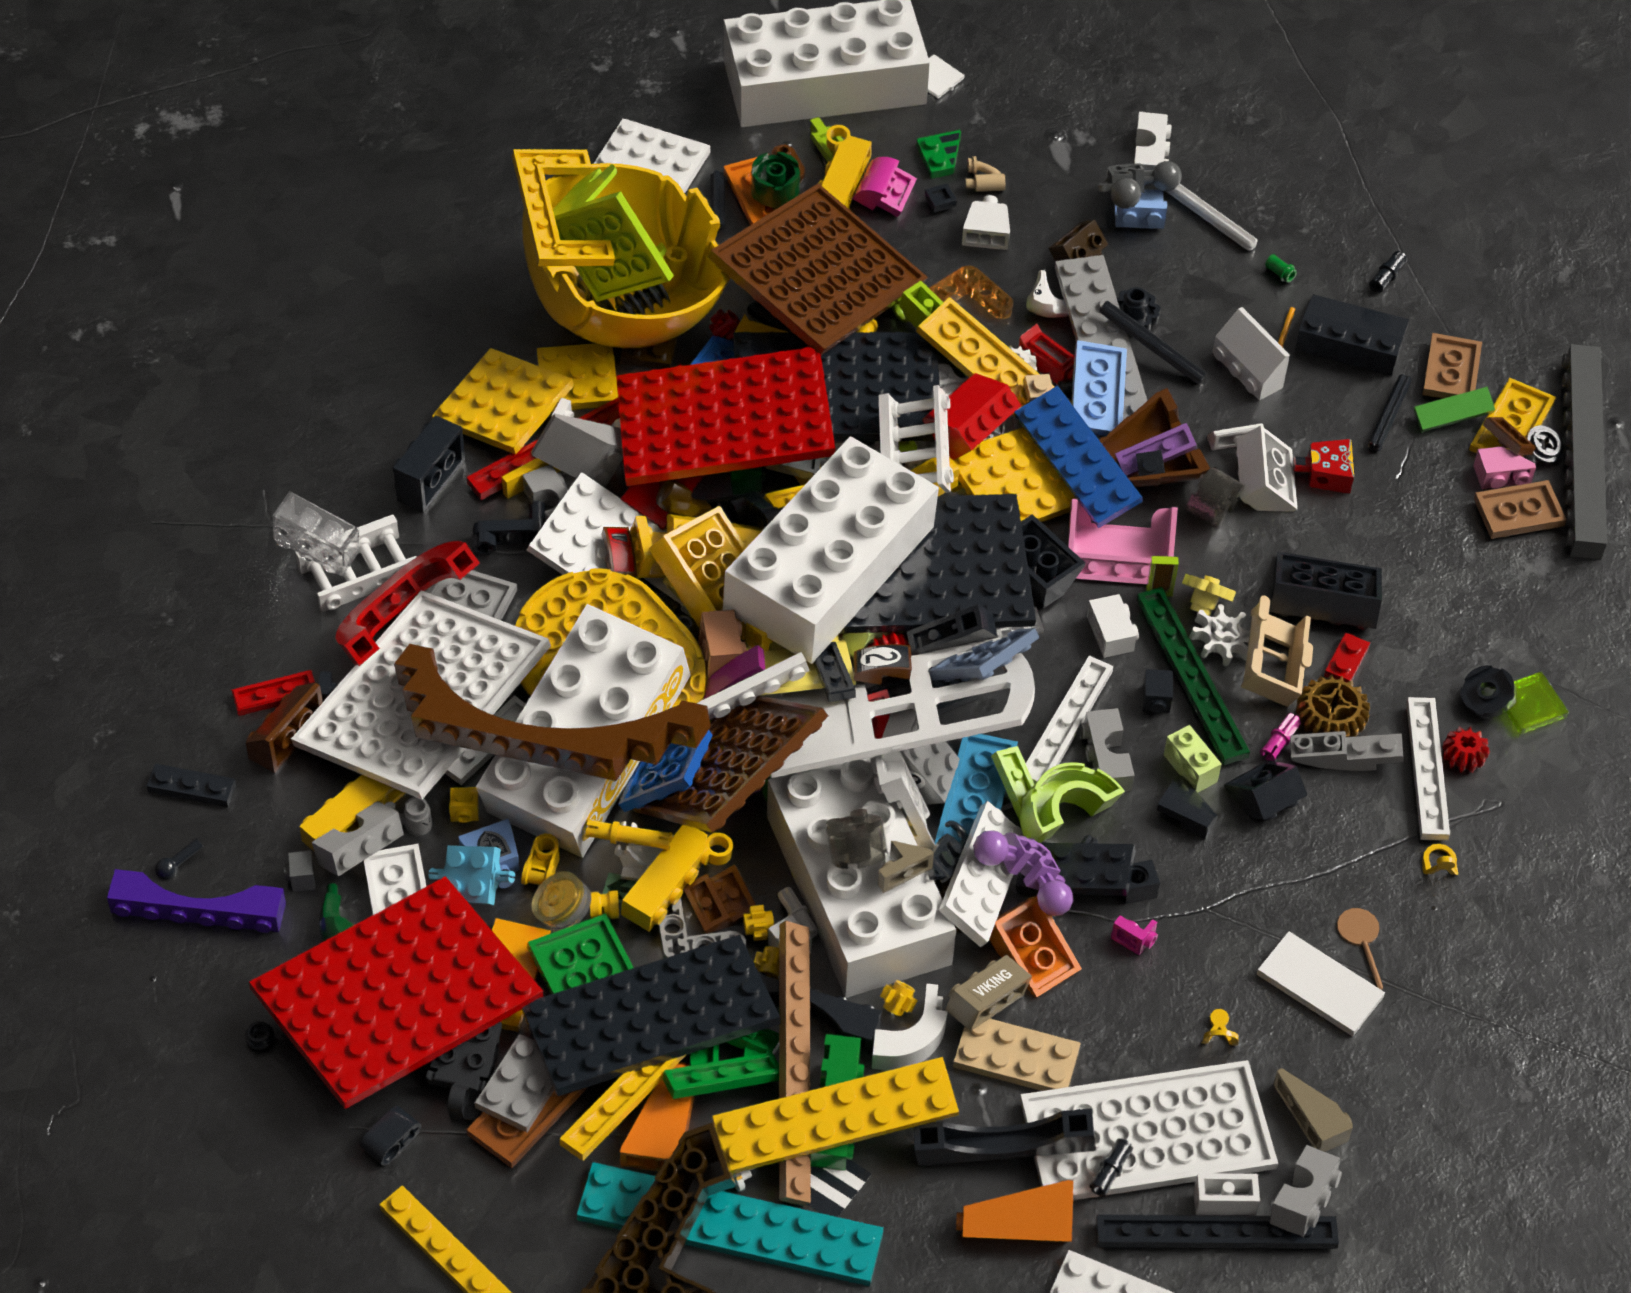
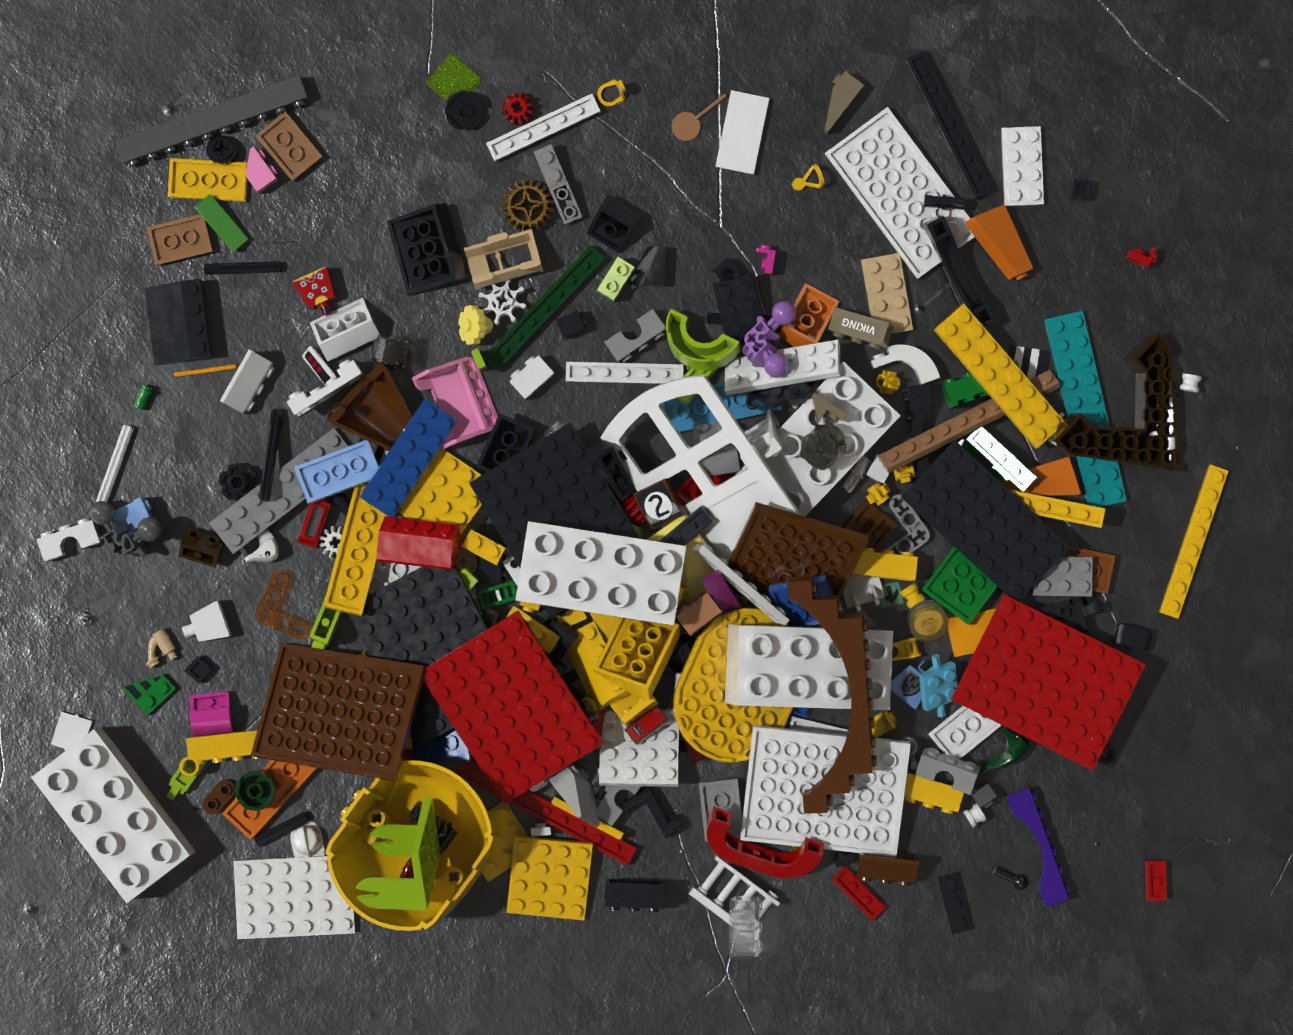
camera: 110 degrees left, 35 degrees up
yellow plate [512,149,615,266] -> none
yellow pin [585,819,672,850] -> none
white fence [878,385,954,493] -> none
sand blue plate [928,628,1039,682] -> none
tan plate [1023,374,1053,403] -> none
medium lavender plate [1115,423,1197,478] -> none
black plate [1136,450,1165,476] -> none
white brick [1194,1173,1260,1216] -> none
dark pink axle [1260,713,1301,761] -> none
light grey arch [1270,1145,1342,1237] -> none
red plate [1324,633,1370,683] -> none
black pin [1369,251,1407,293] -> none
reddish brown plate [1483,417,1536,455] -> none
none -> white piece [286,359,364,417]
none -> white wheel [963,803,986,828]
none -> red plate [1145,860,1167,901]

